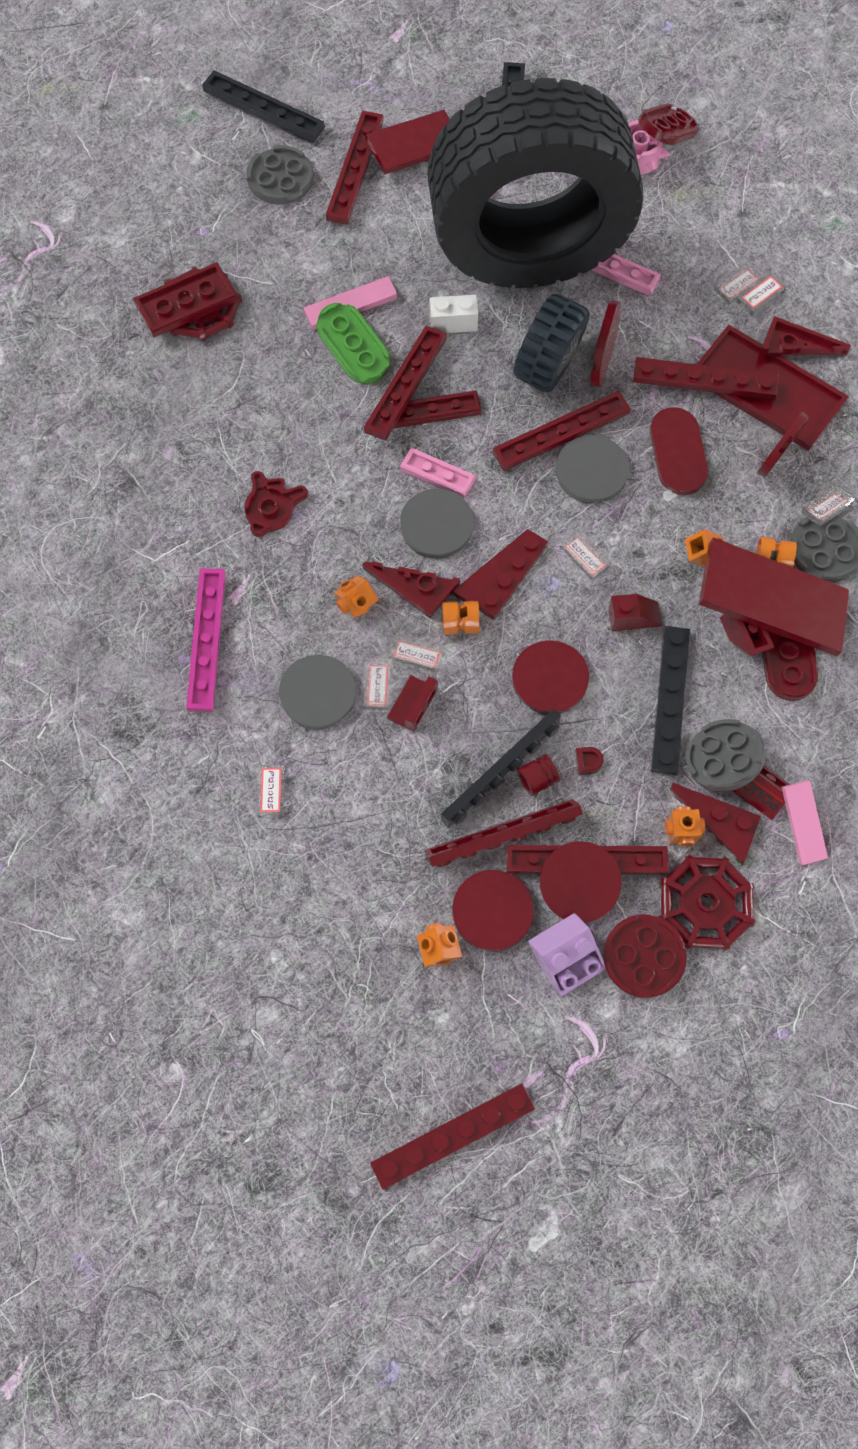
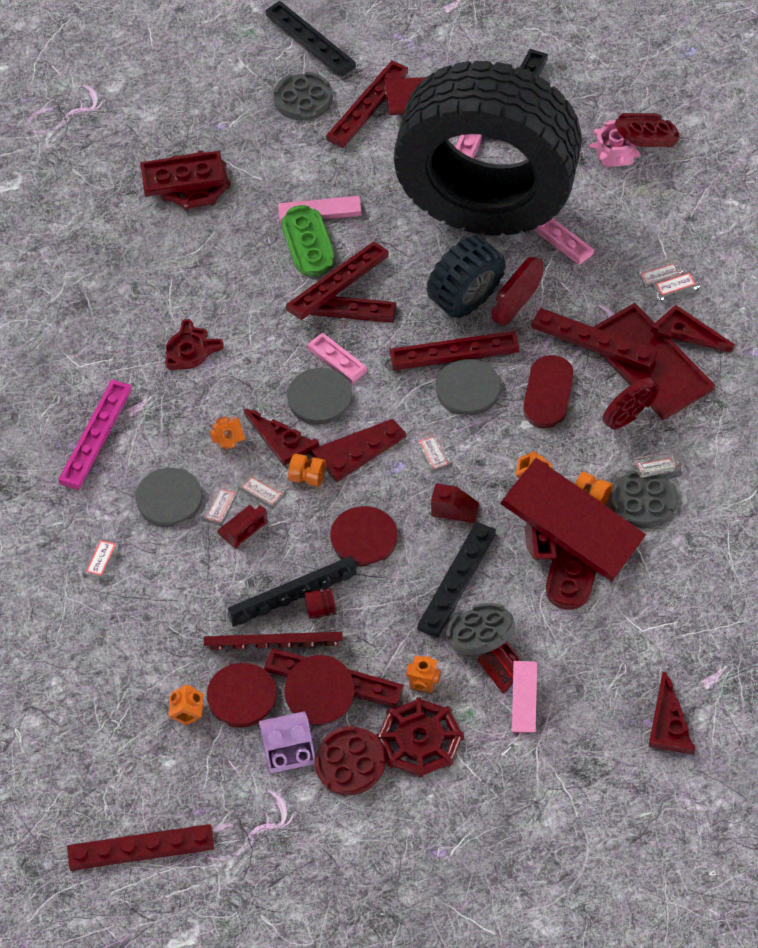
camera: 20 degrees right, 15 degrees down
white brick [429,295,478,333] -> none
dark red tile [575,747,604,775] -> none
dark red wing [670,783,761,865] -> none

